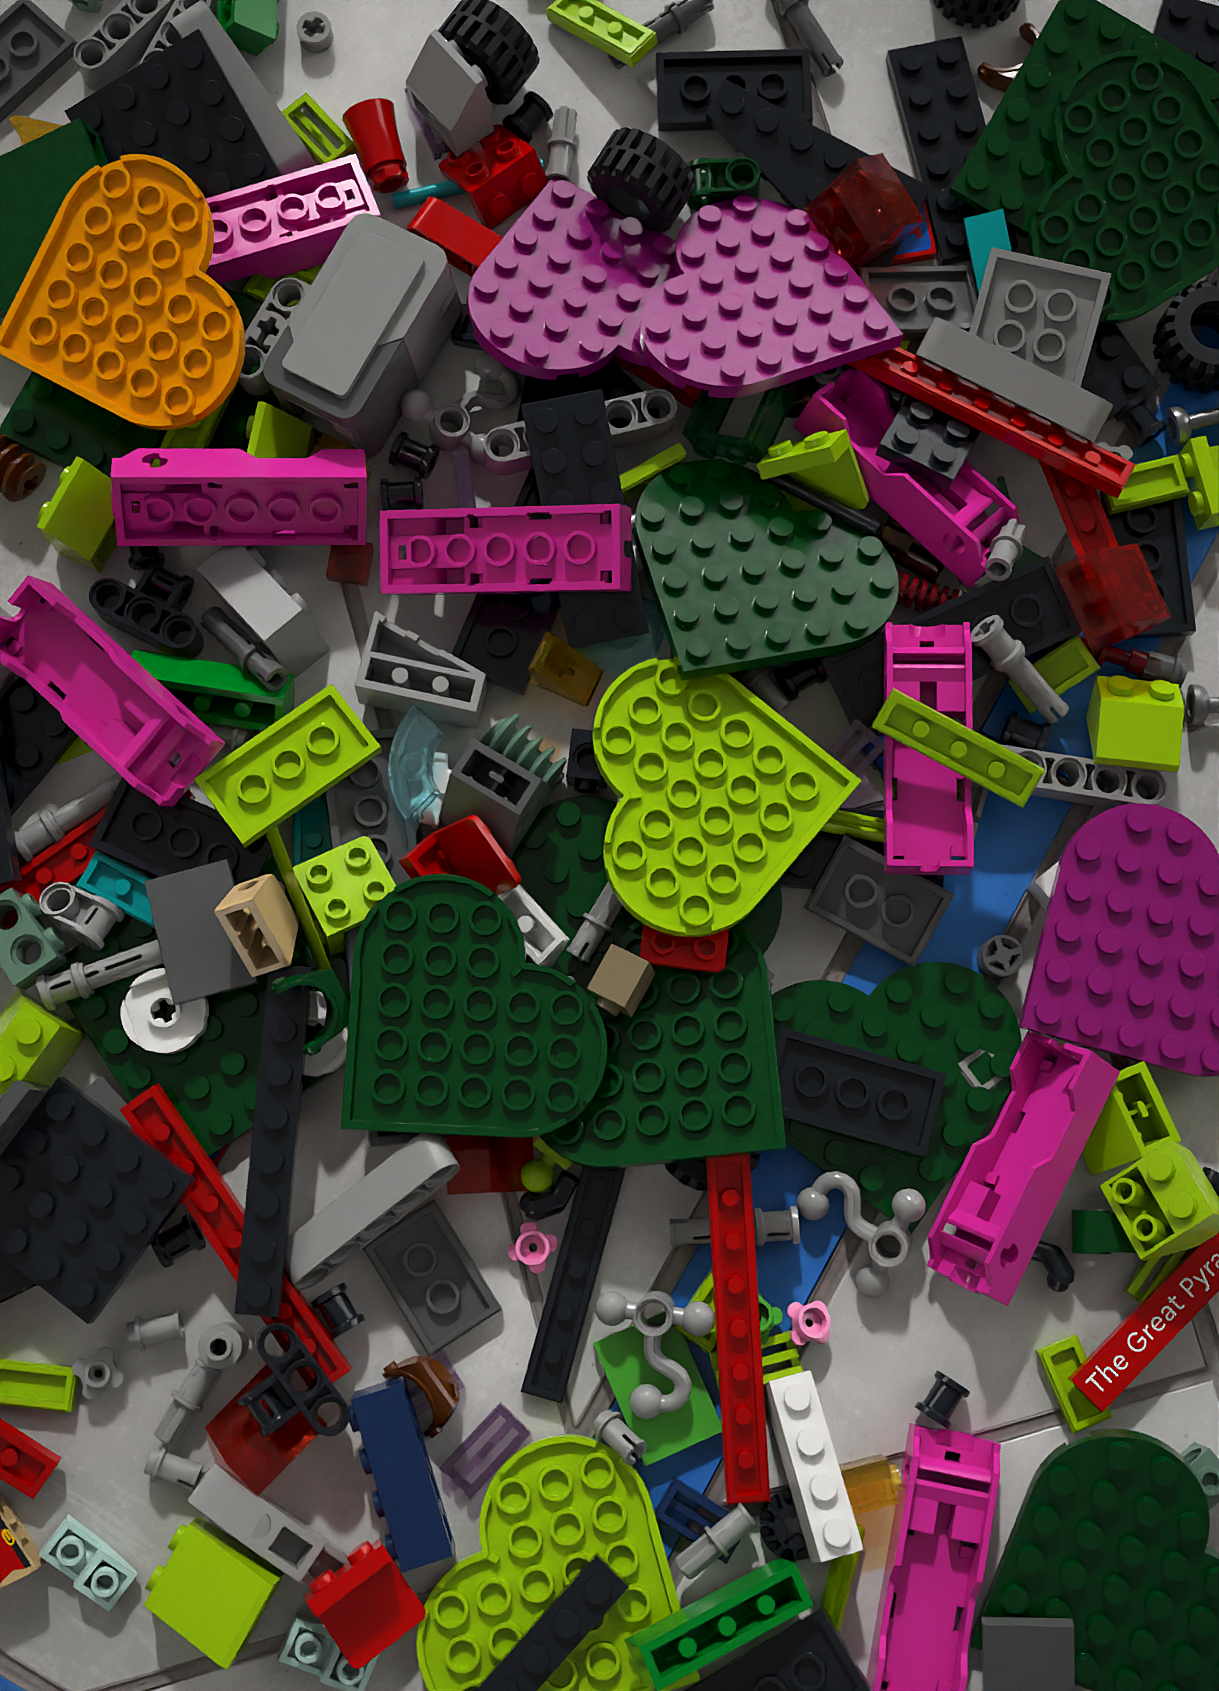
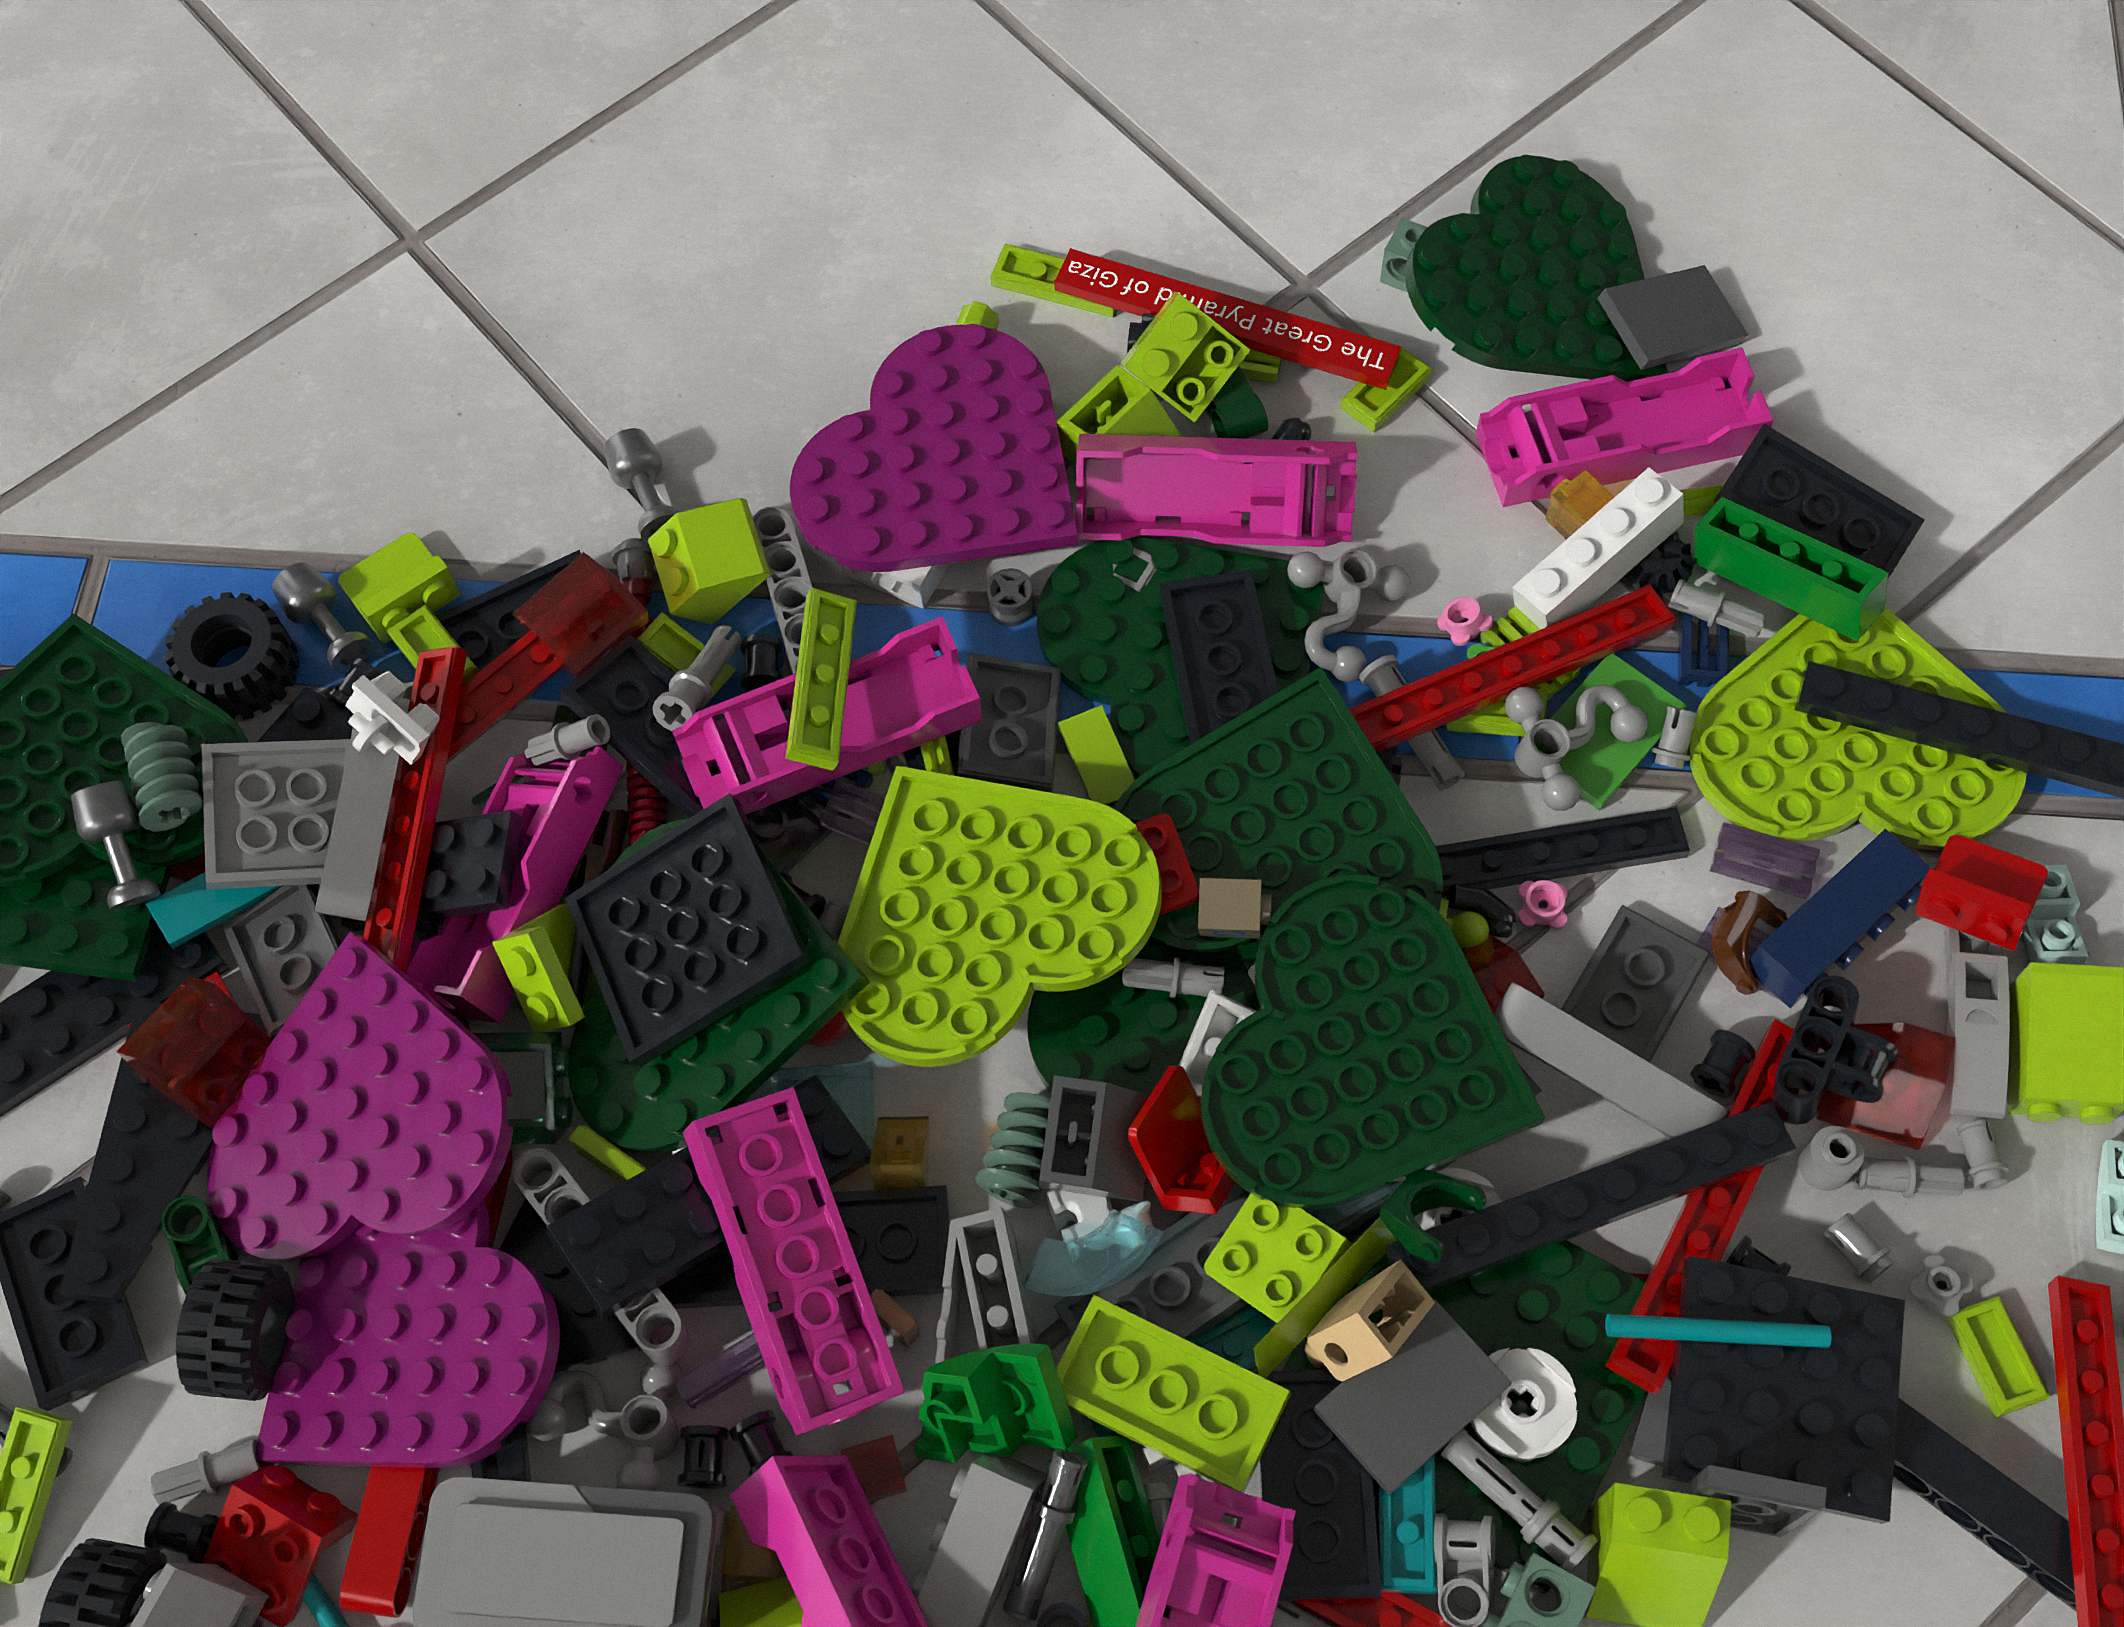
camera: 110 degrees left, 15 degrees down
black brick [566,728,608,794] -> none
black bush [915,1370,971,1429] -> none
none -> flat silver piece [71,781,161,910]
none -> sand green piece [121,722,203,832]
none -> white hips [346,671,440,765]
none -> black plate [565,793,811,1068]
none -> medium nougat tile [870,1288,920,1349]
none -> green slope [914,1344,1078,1464]
none -> lime tile [1058,705,1135,806]
none -> teal bar [1605,1314,1831,1348]

